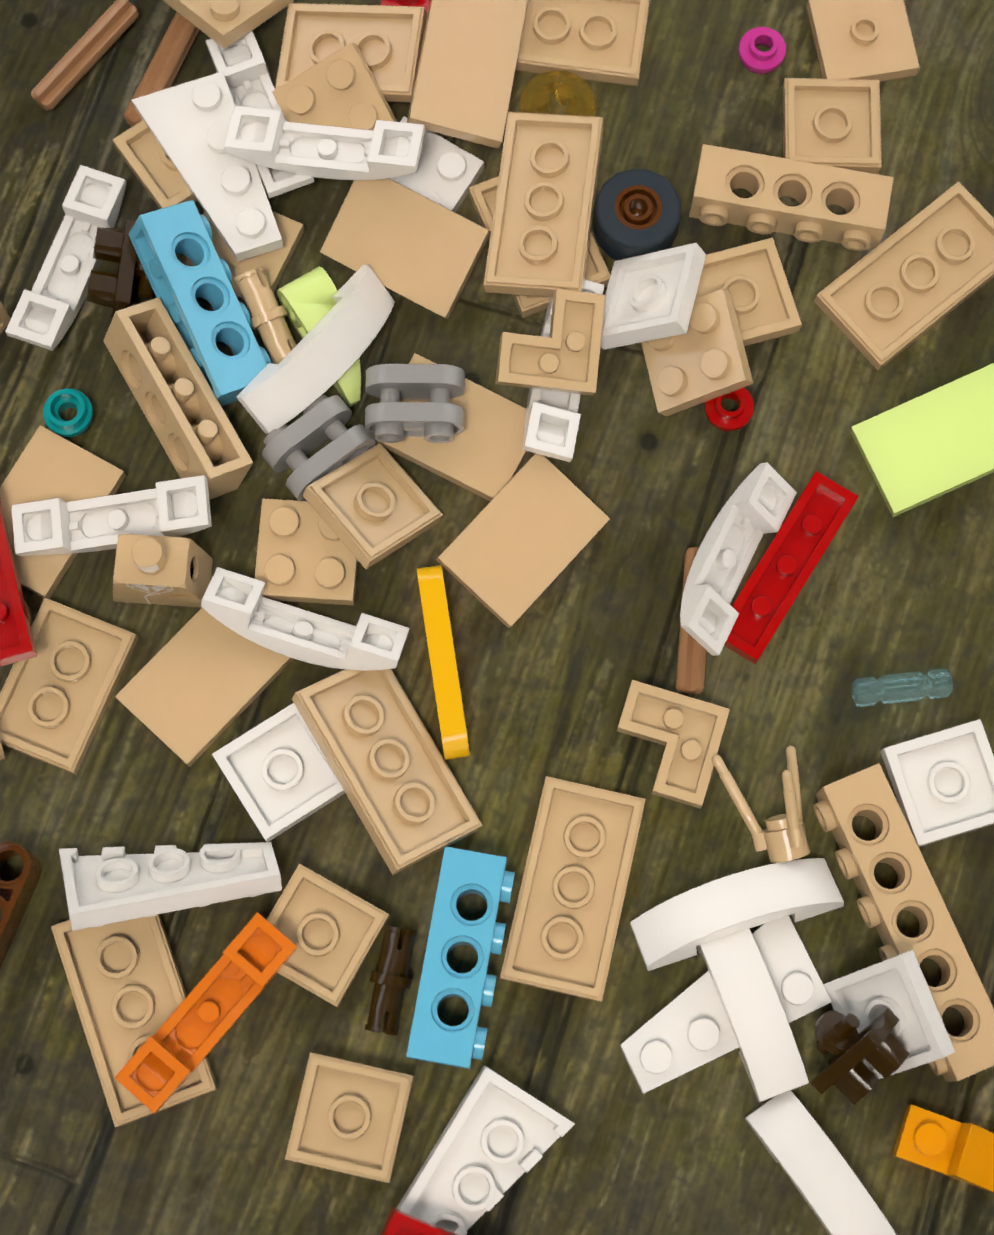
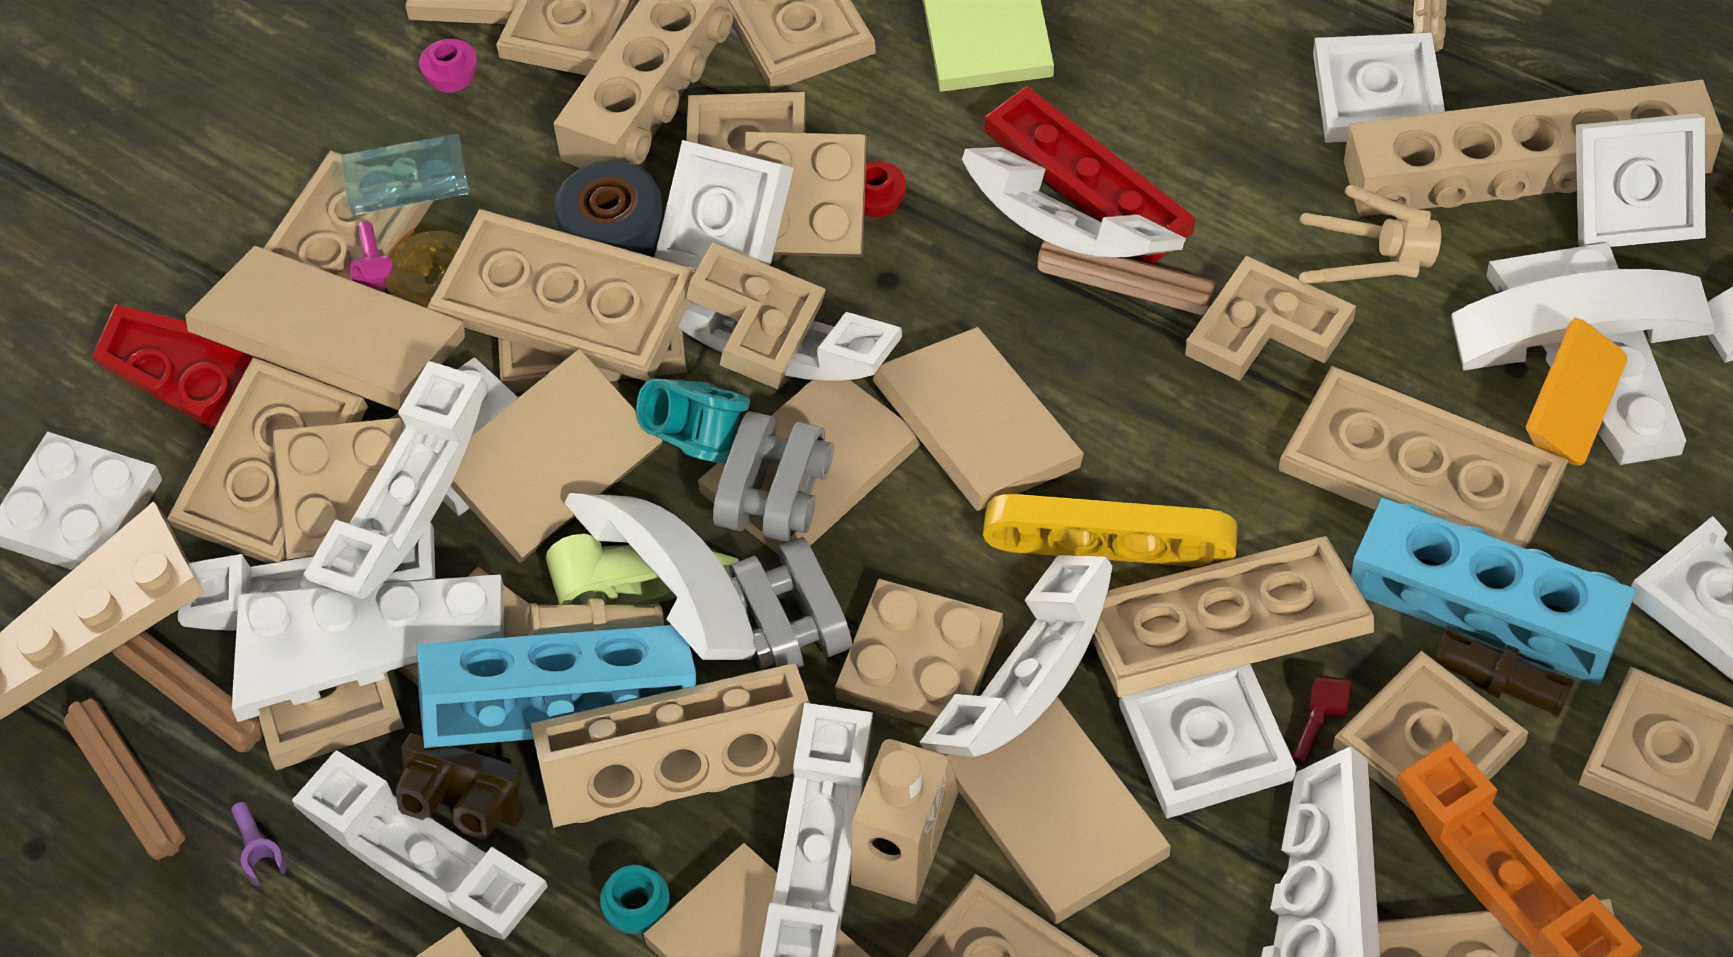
camera: 70 degrees left, 20 degrees down
tan tile [303,443,443,569] -> none
white slope [630,858,844,971] -> none
dark brown hips [810,1008,910,1105] -> none
clear light blue axle [852,668,953,707] -> none
none -> medium lavender hand [231,802,287,886]
none -> clear light blue plate [341,133,470,215]
none -> dark pink hand [350,221,393,292]
none -> teal piece [636,379,750,463]
none -> dark red hand [1291,676,1351,765]
none -> light orange slope [1525,317,1627,466]

